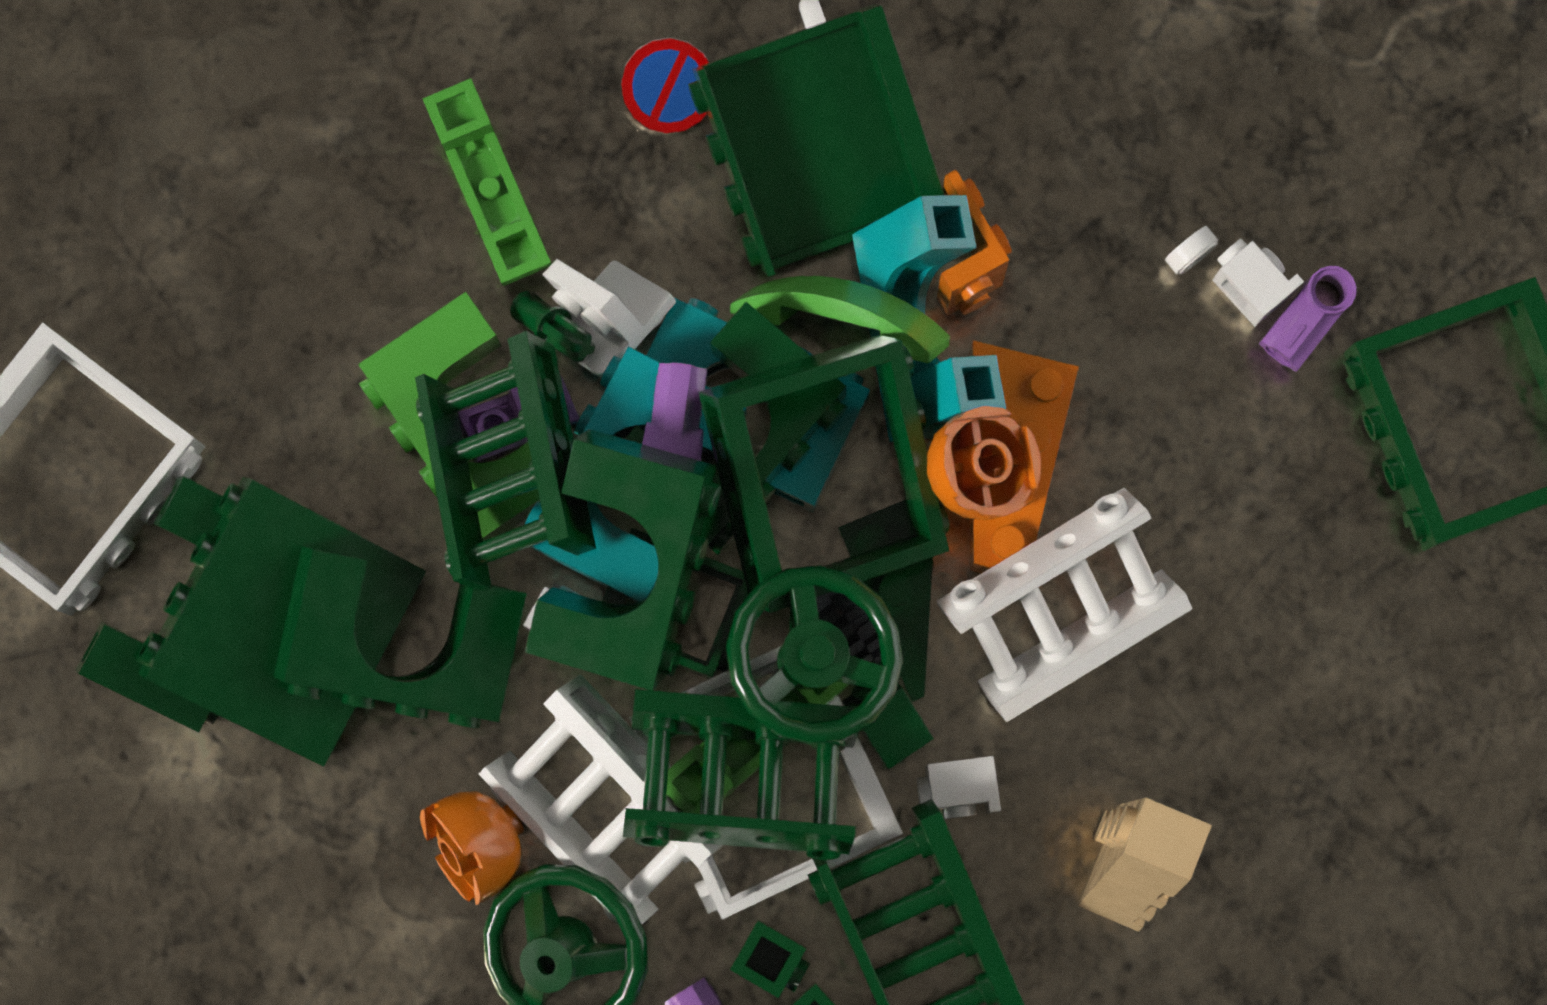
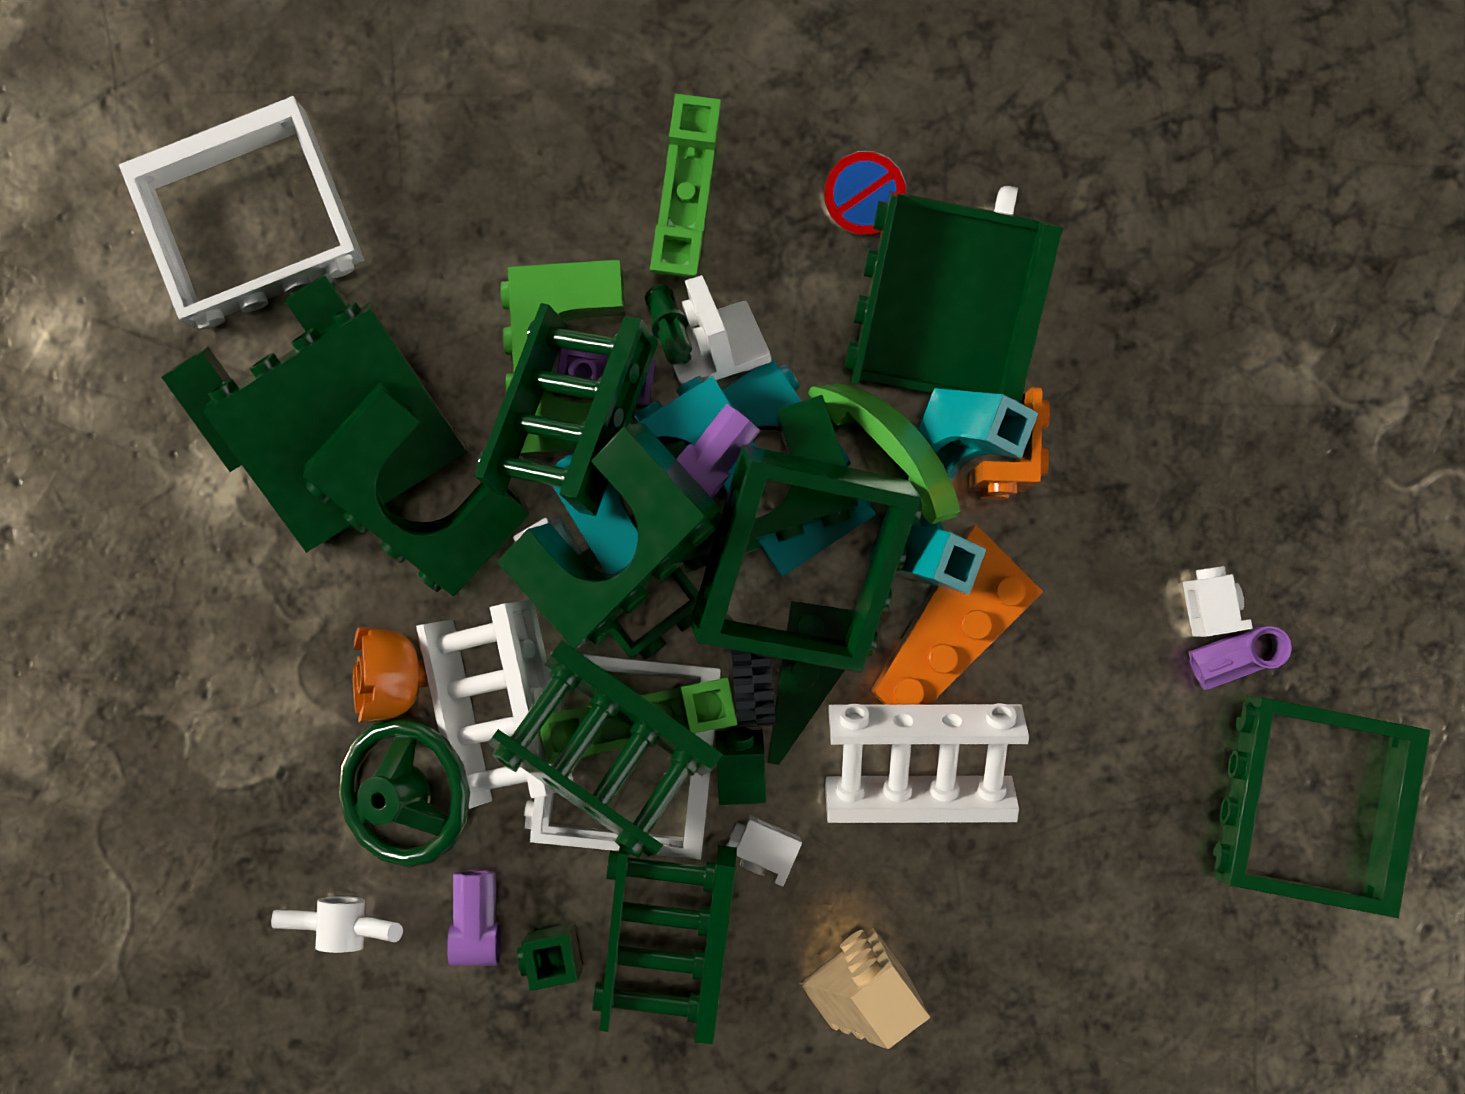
camera: 25 degrees right, 5 degrees up
dark green piece [726,565,904,745] -> none
dark green brick [730,920,810,998] -> none
orange cylinder [927,406,1041,520] -> none
white tile [1165,226,1218,275] -> none

